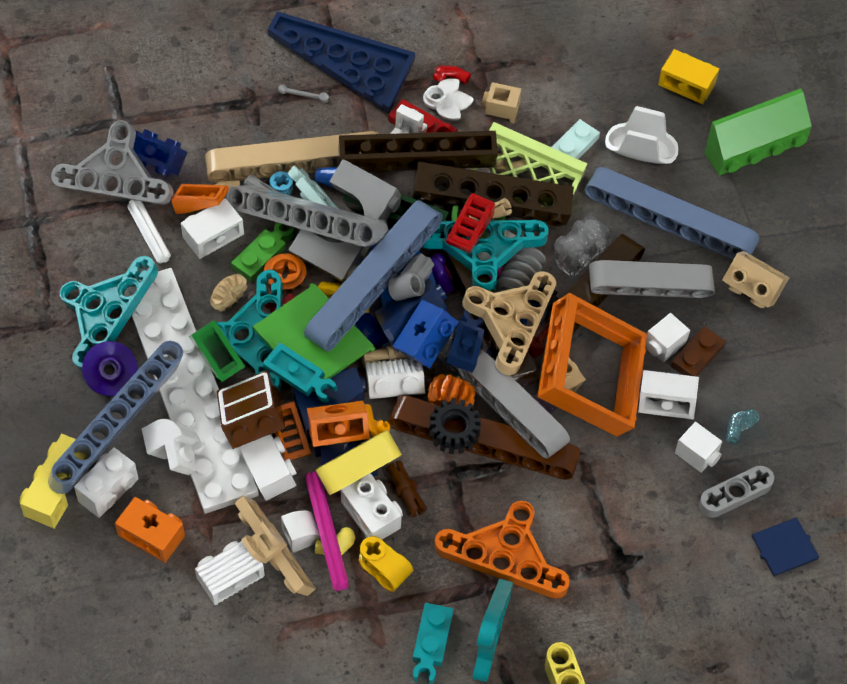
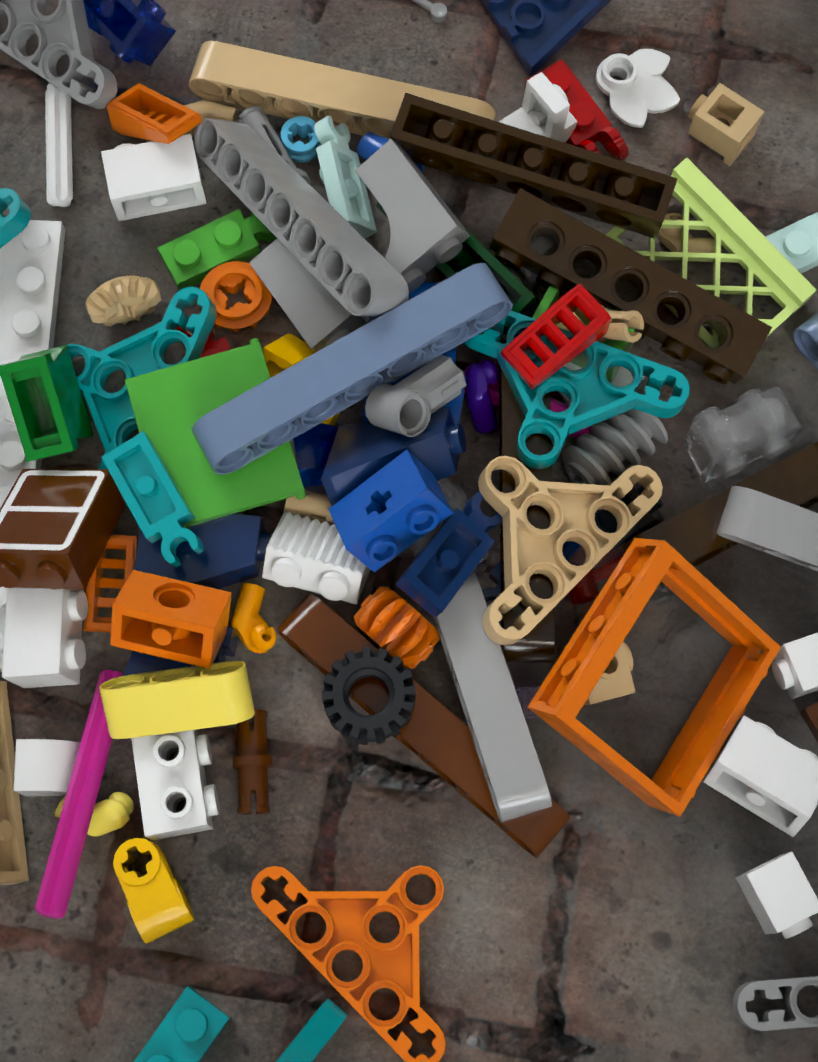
camera: 25 degrees right, 15 degrees up
red arm [433,65,471,85] -> none

